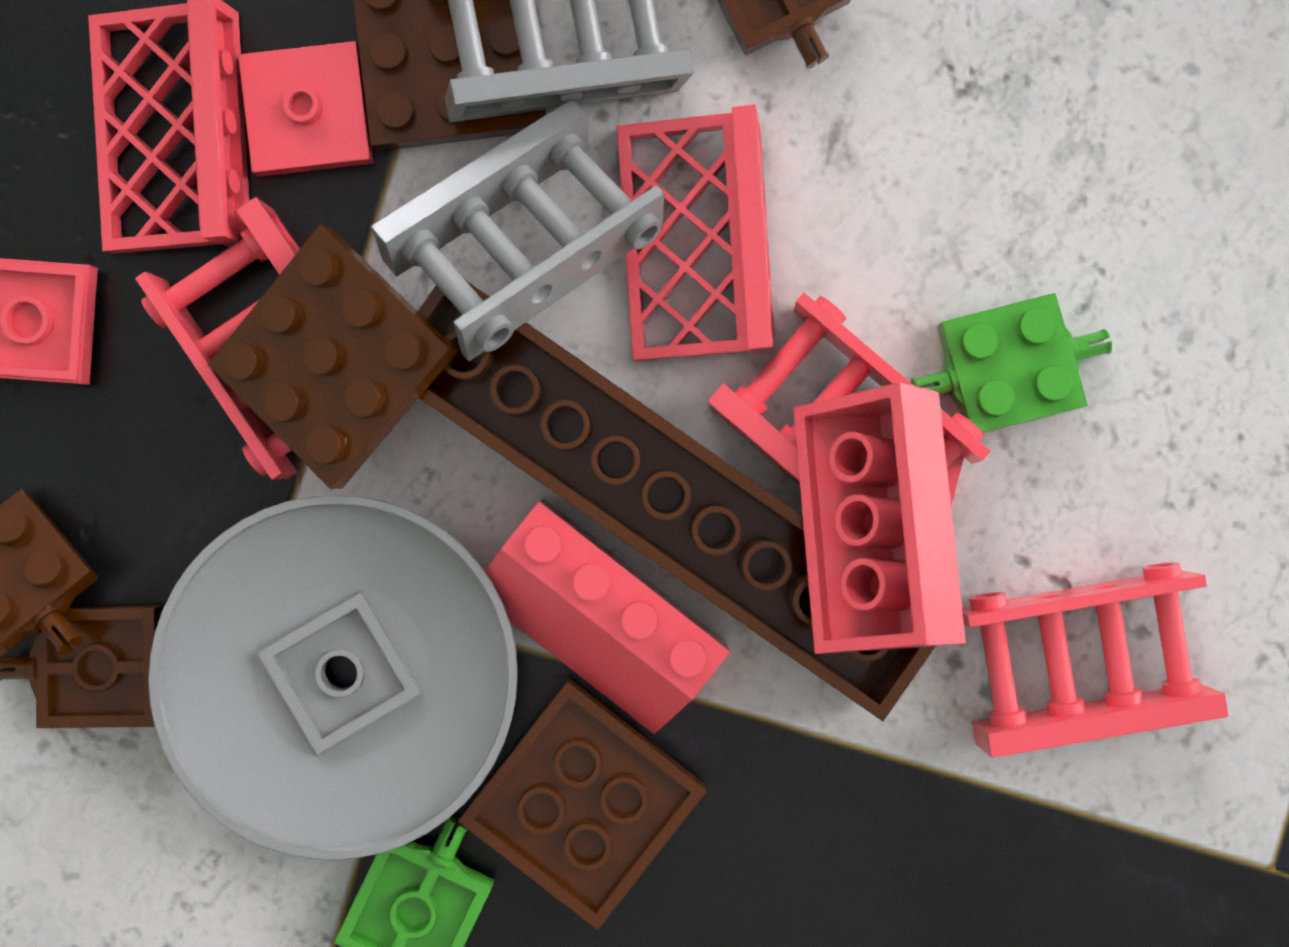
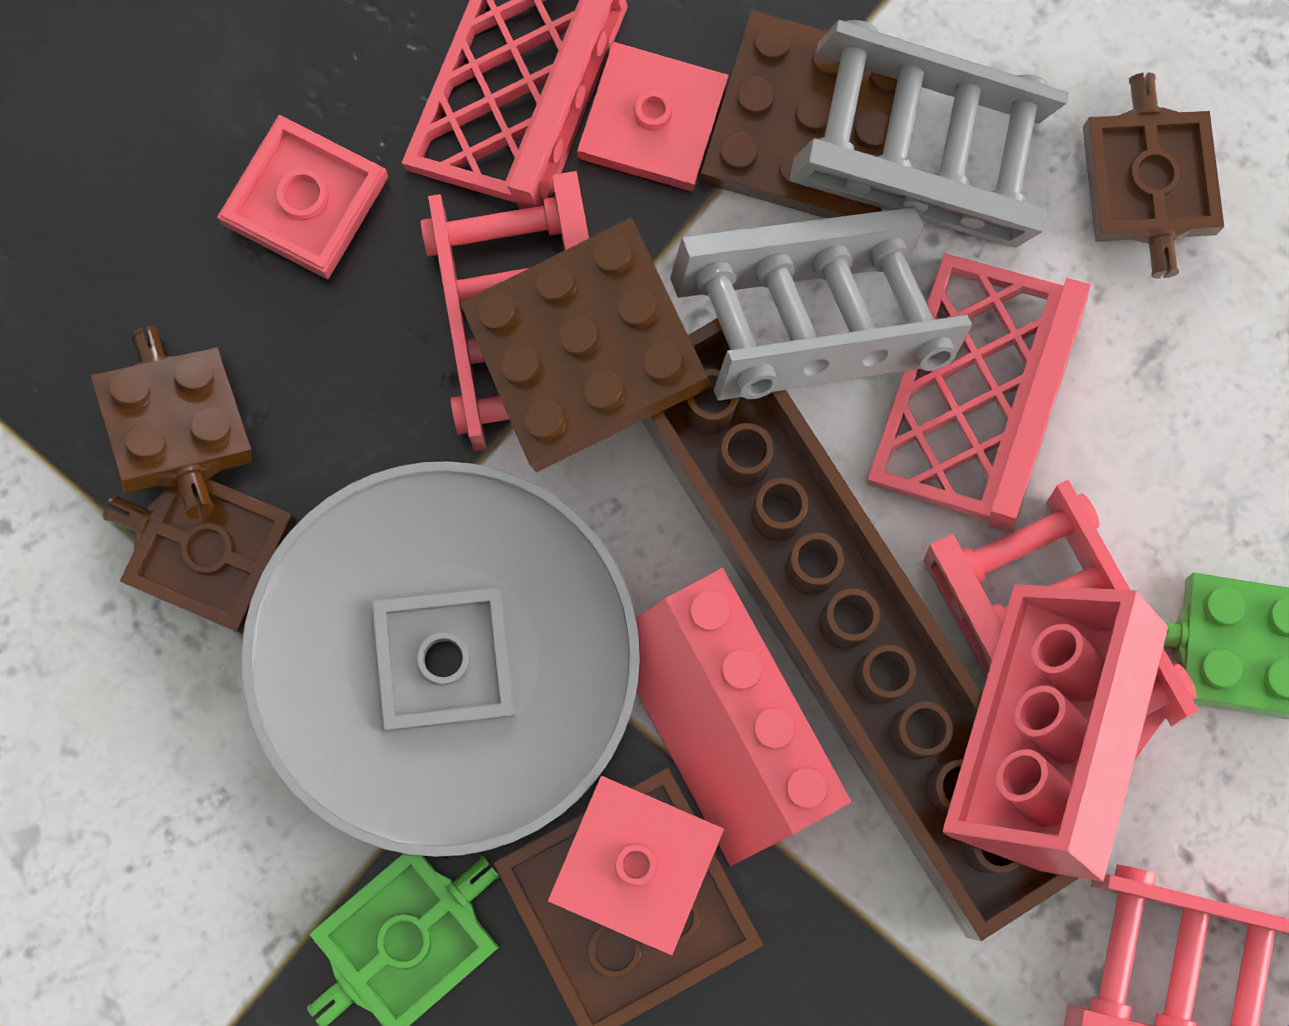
camera: 20 degrees right, 10 degrees down
none -> coral plate [548,776,724,955]

